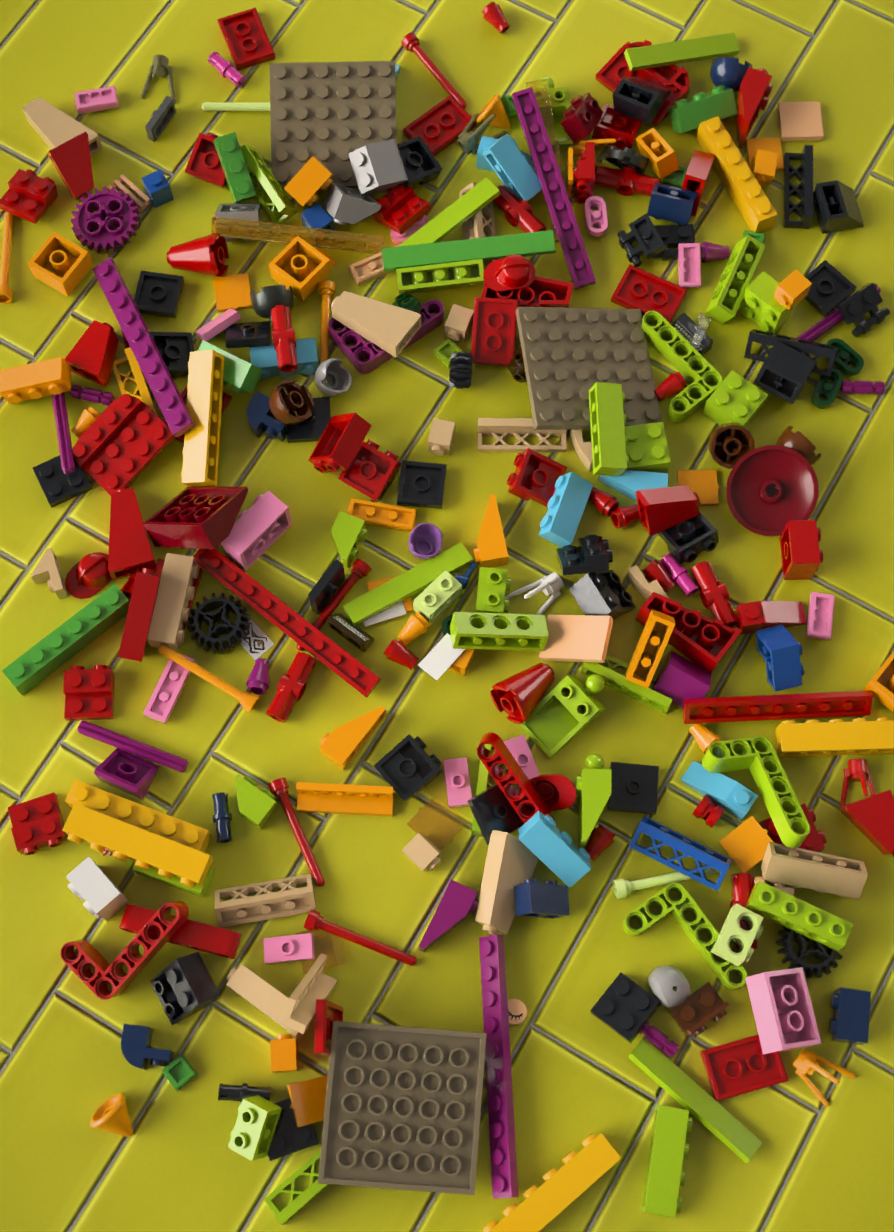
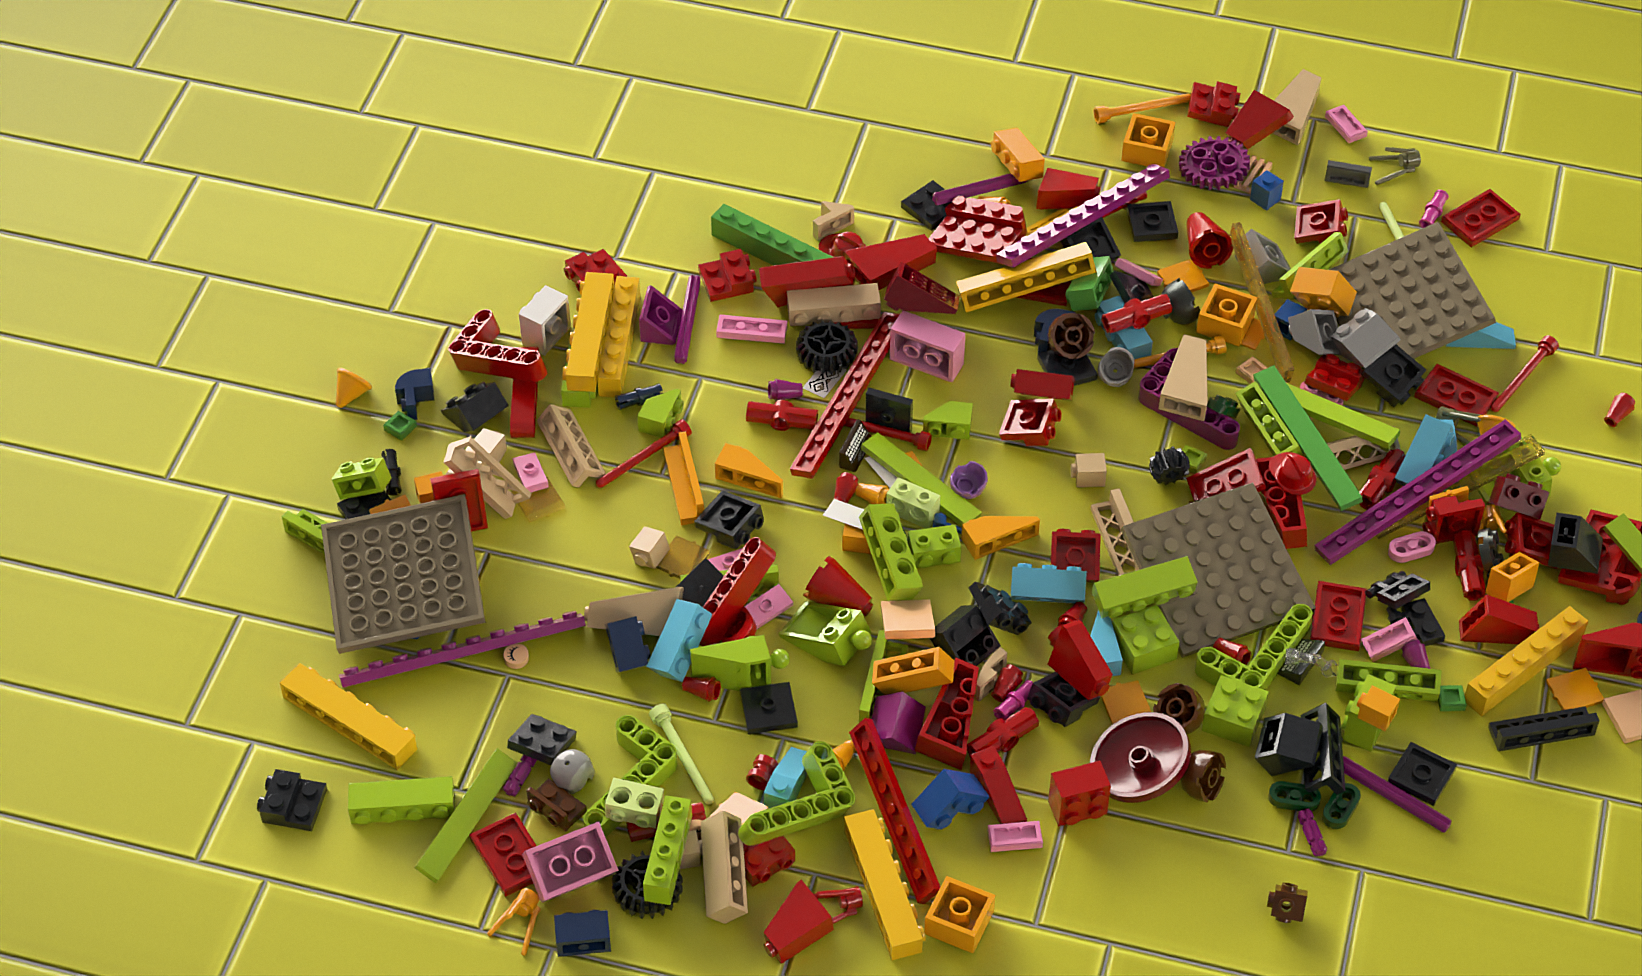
camera: 75 degrees right, 20 degrees down
magenta axle [70,385,114,406] -> none
light orange piece [158,645,260,712] -> none
bright green brick [213,132,256,203] -> none
red piece [304,909,417,966] -> none
light orange tile [347,498,417,532] -> none
black plate [397,460,447,509] -> none
magenta slope [419,880,479,952] -> none
tan brick [444,304,474,343] -> none
white plant [505,572,564,615] -> none
blue fence [629,816,733,891] -> none
dark blue brick [647,183,697,225] -> none
bright green brick [668,85,738,134] -> none
light orange brick [751,149,778,186] -> none
black slope [813,180,864,234] -> none
black plate [836,283,890,337] -> none

